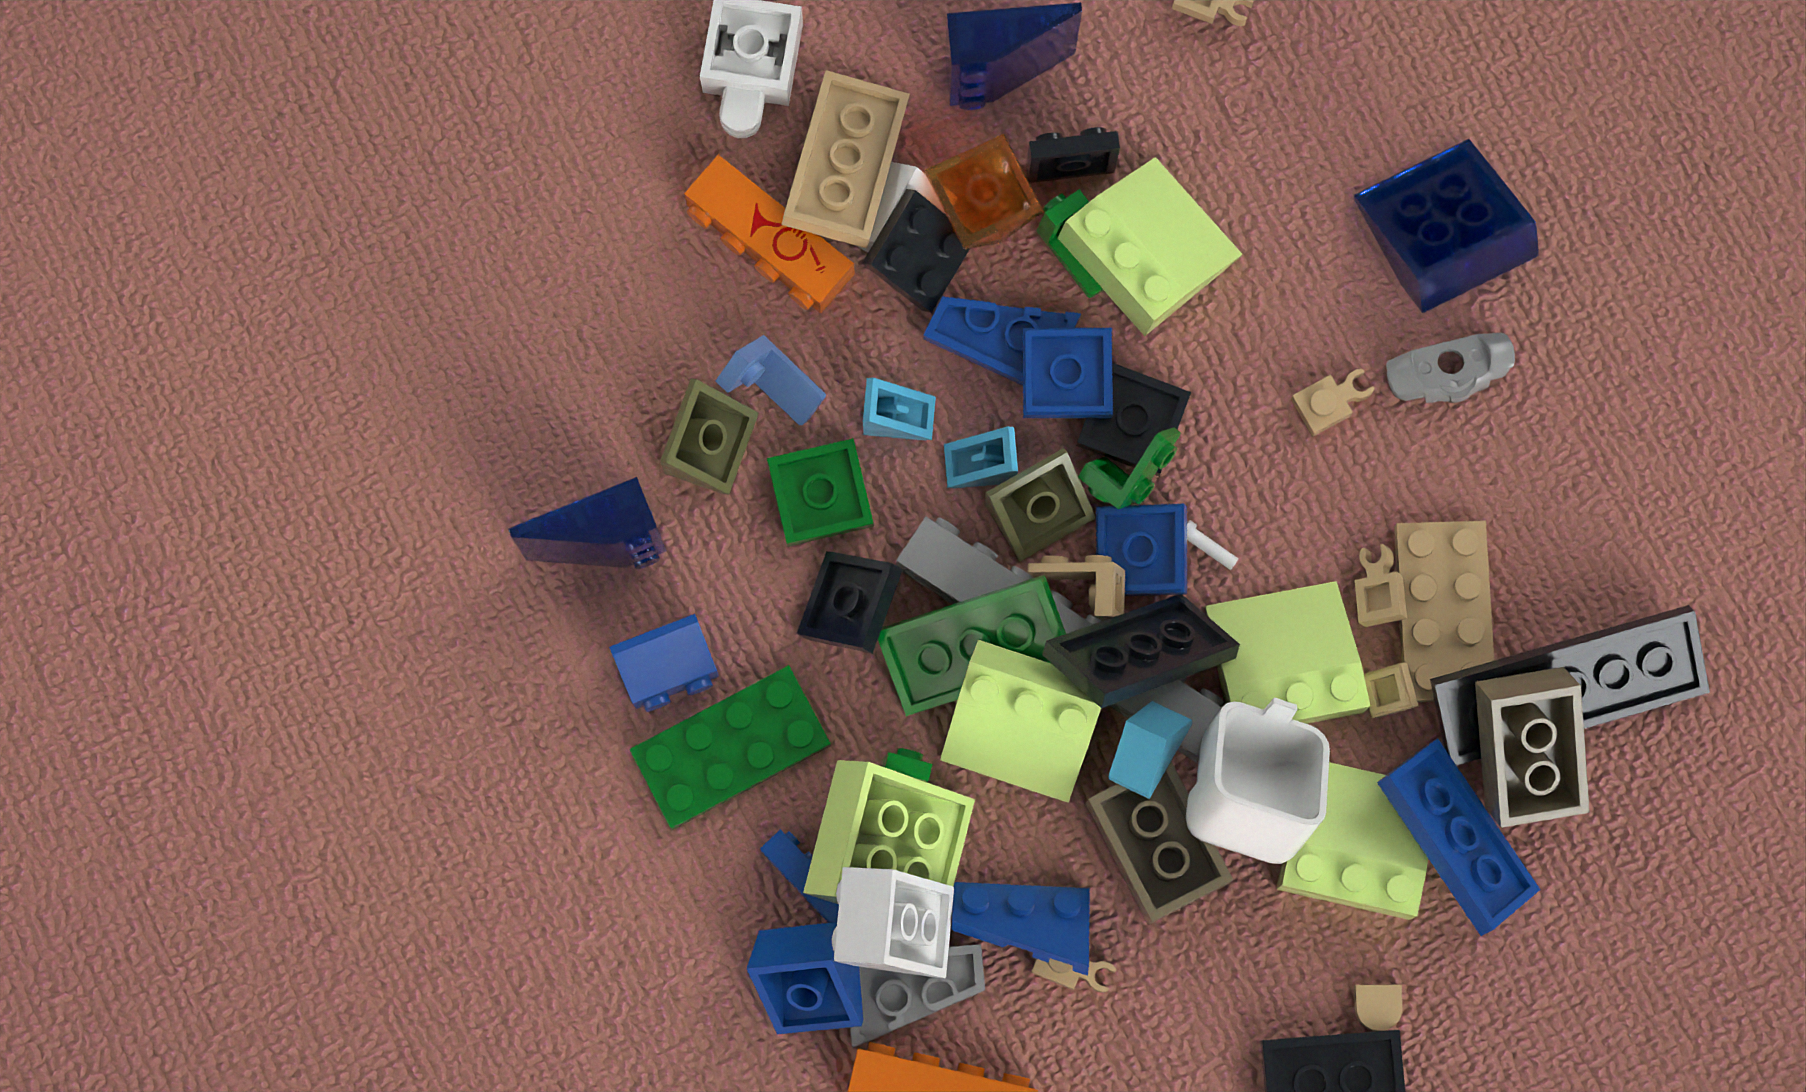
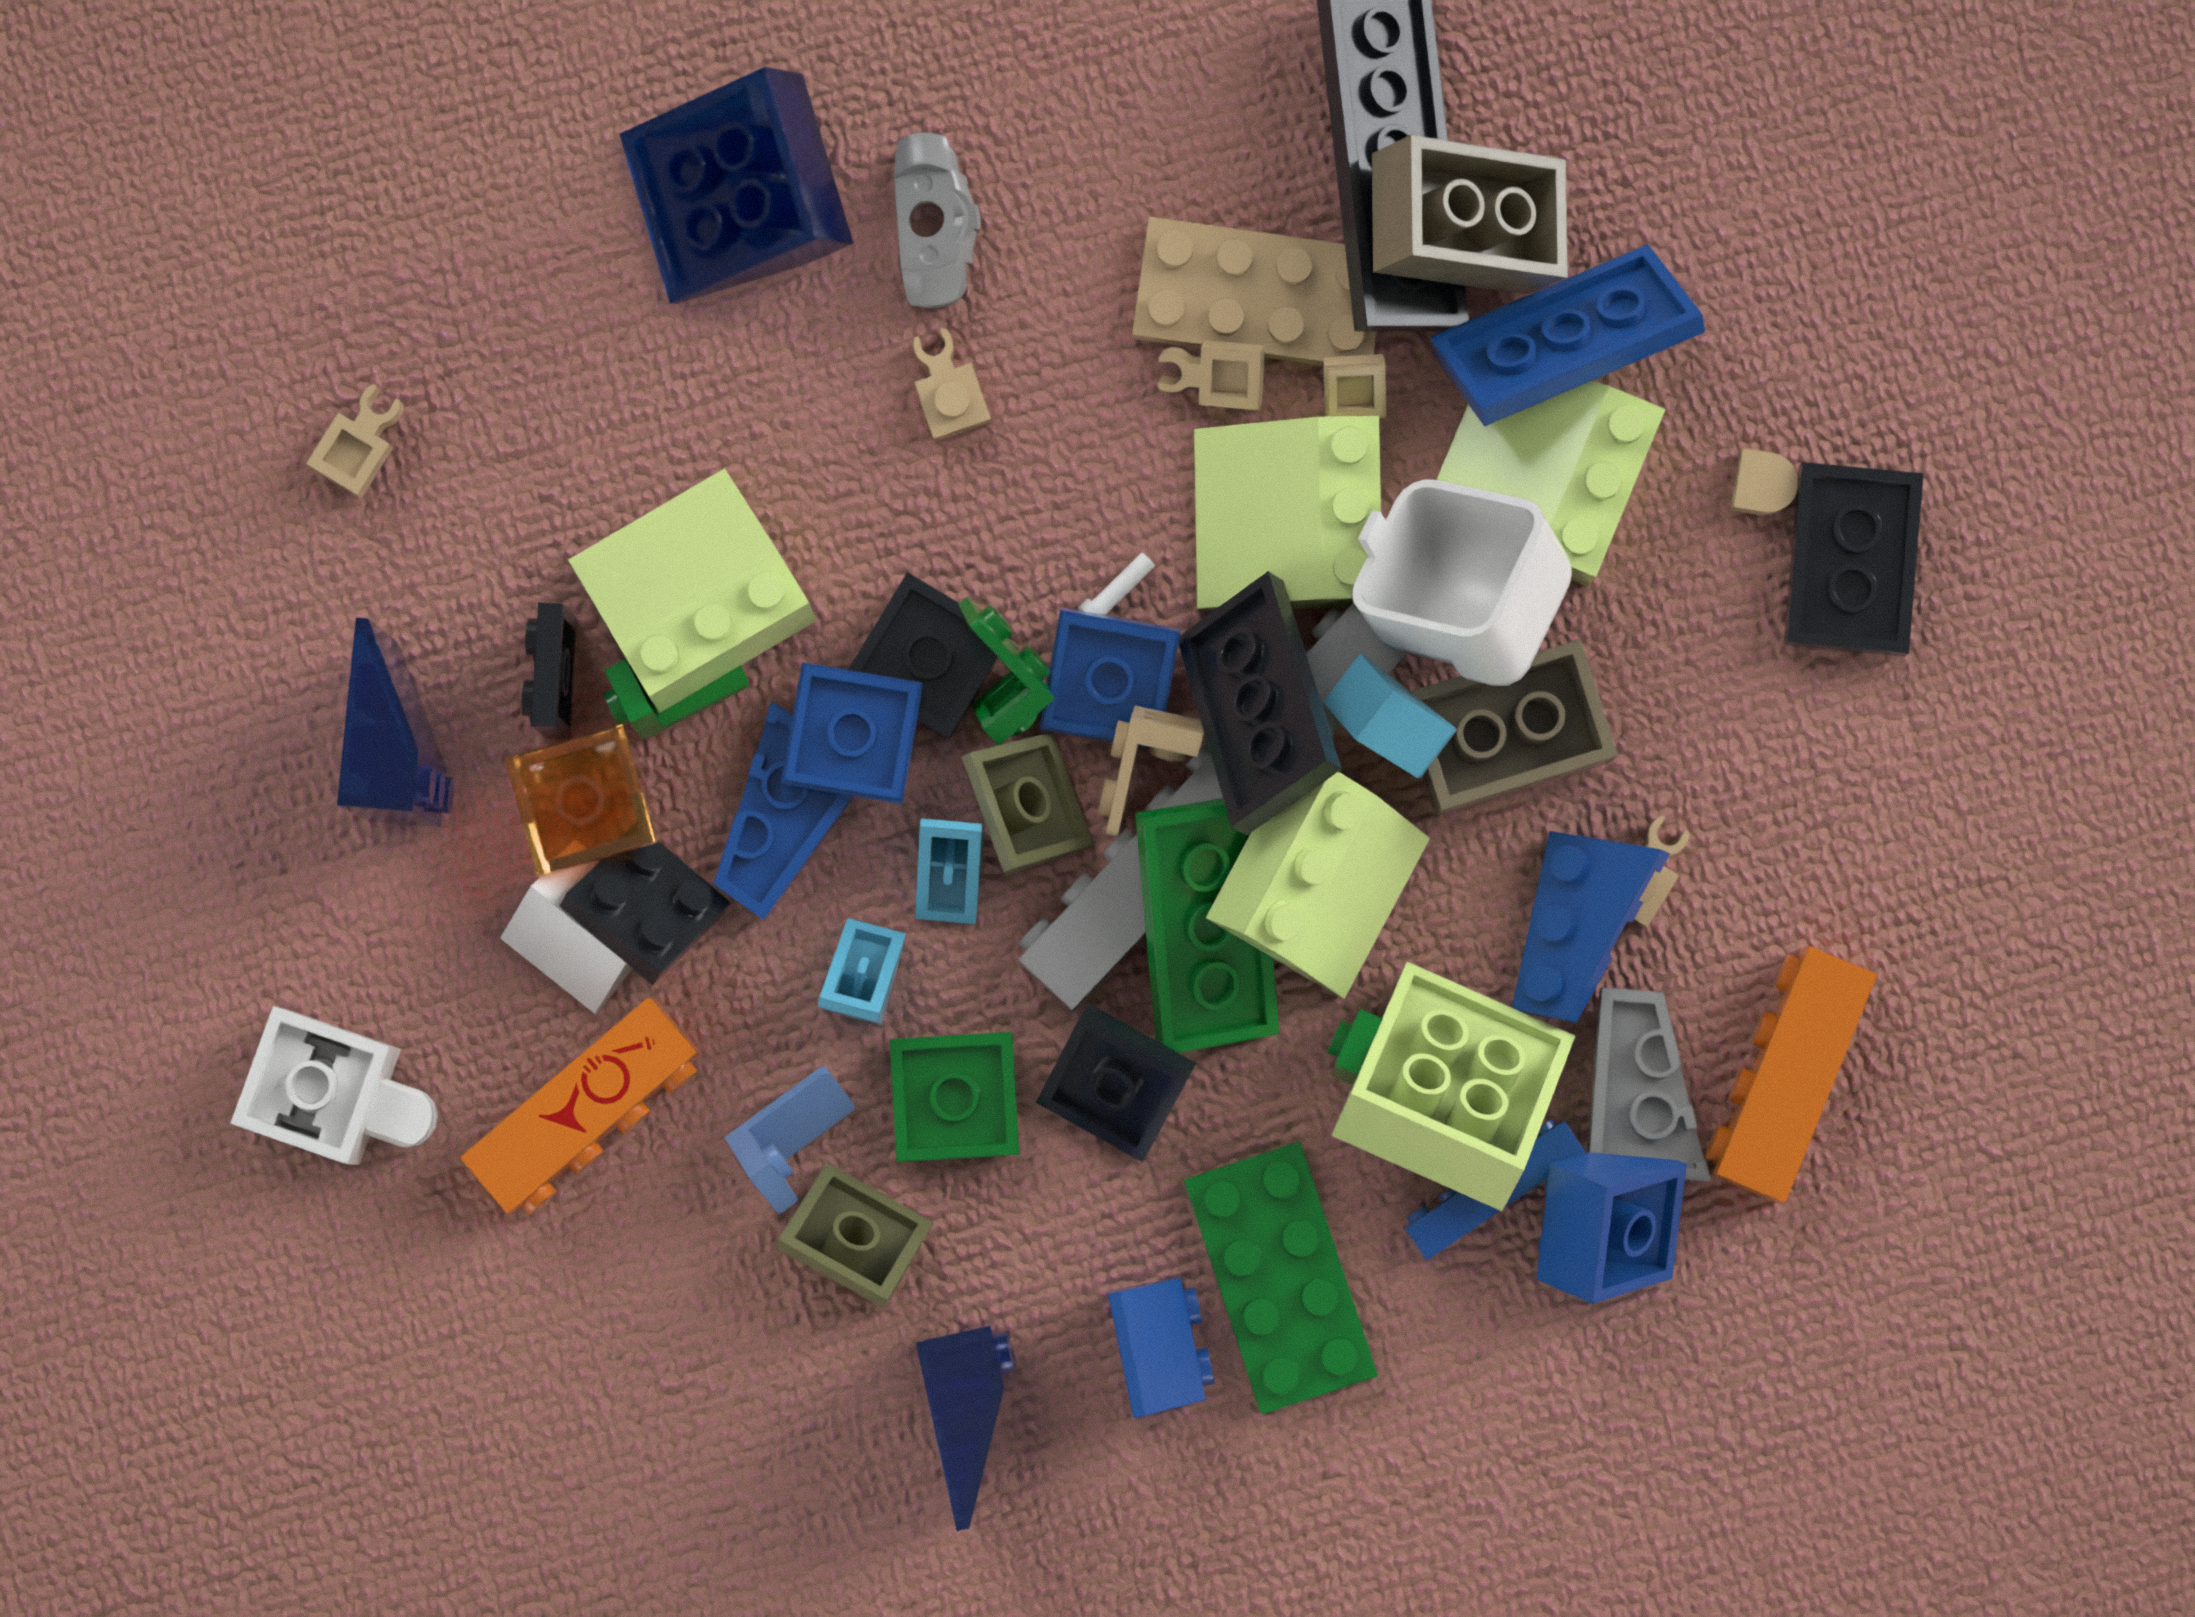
camera: 80 degrees left, 5 degrees up
tan plate [781,70,910,248] -> none
white slope [832,867,954,978] -> none

